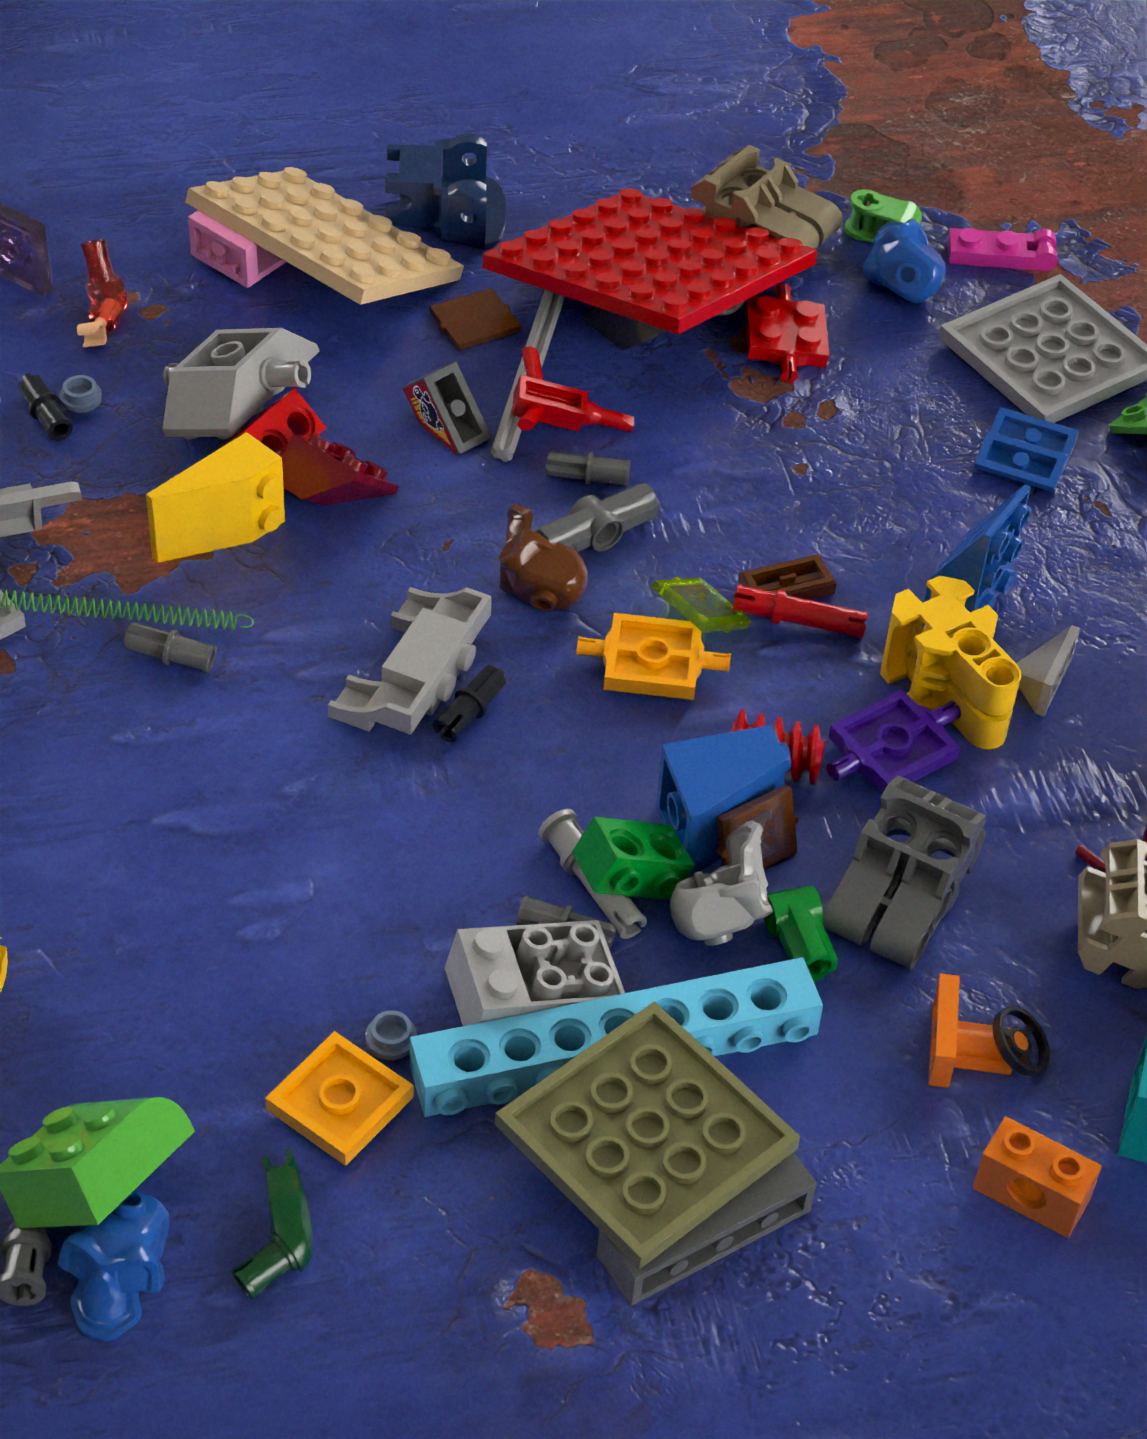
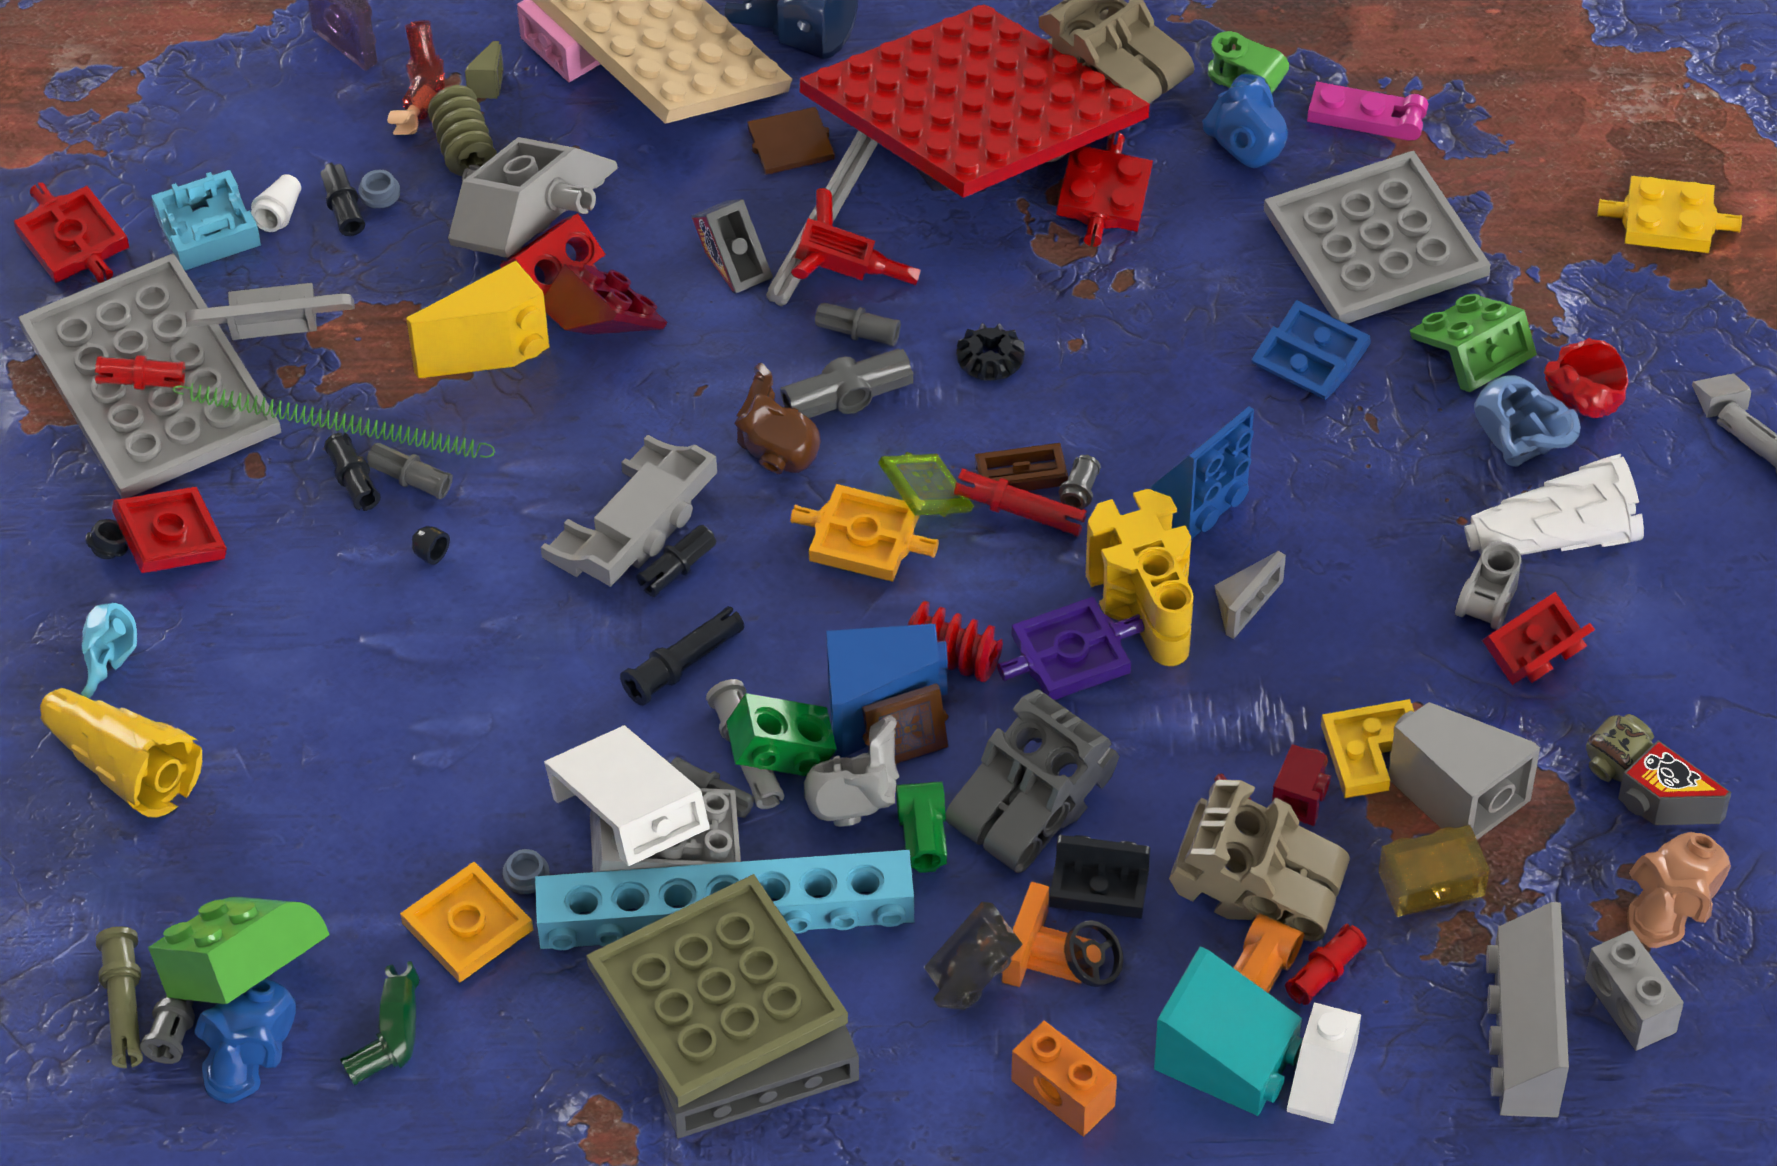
camera: 15 degrees right, 5 degrees up
none -> black pin [324,433,381,511]
none -> black hinge [412,526,450,565]
none -> olive piece [428,85,497,176]
none -> olive slope [465,41,504,99]
none -> white panel [544,725,710,866]
none -> black pin [620,606,744,706]
none -> clear smoke bracket [924,902,1023,1010]
none -> black gear [956,323,1025,381]
none -> black bracket [1049,835,1151,919]
none -> dark grey pin [1058,455,1101,509]

